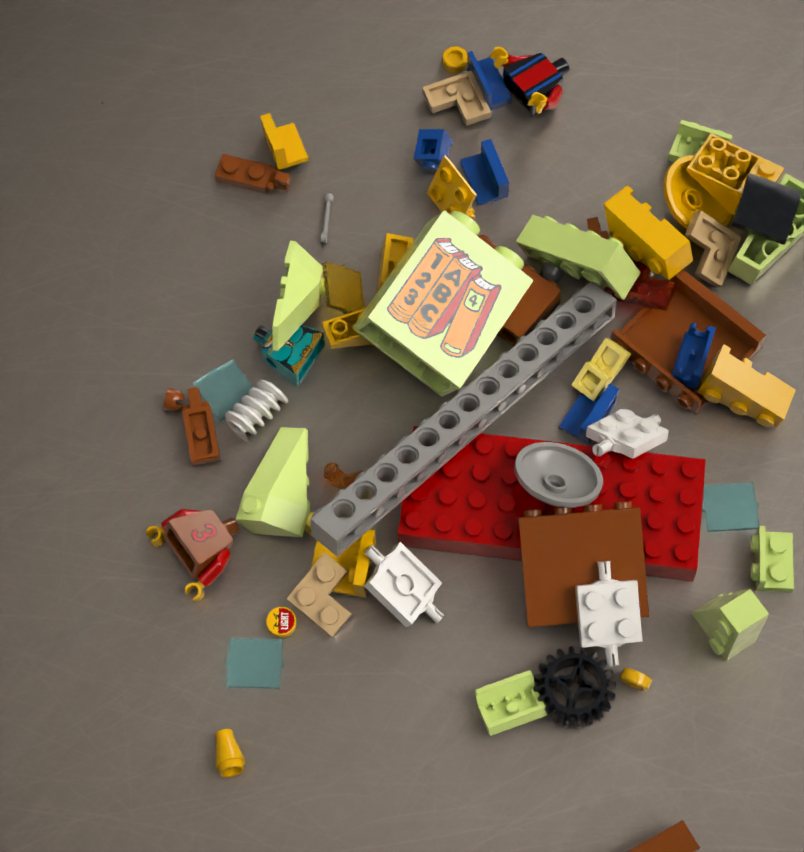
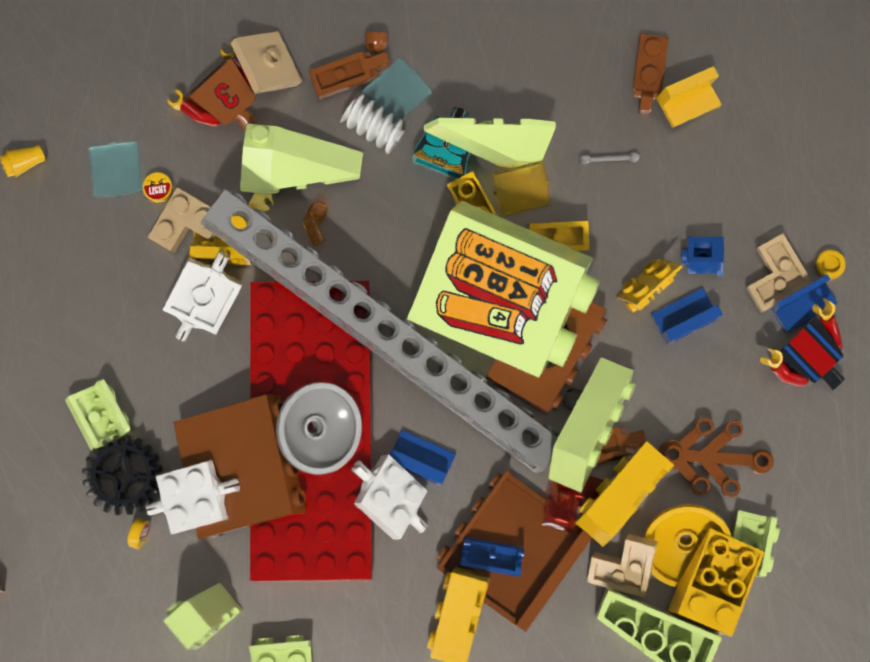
camera: 75 degrees right, 15 degrees up
light yellow slope [571,338,631,401] -> none
clear light blue piece [702,482,759,532] -> none
black slope [731,173,802,245] -> none
none -> tan plate [230,31,302,94]
none -> dark orange plant [658,418,774,498]

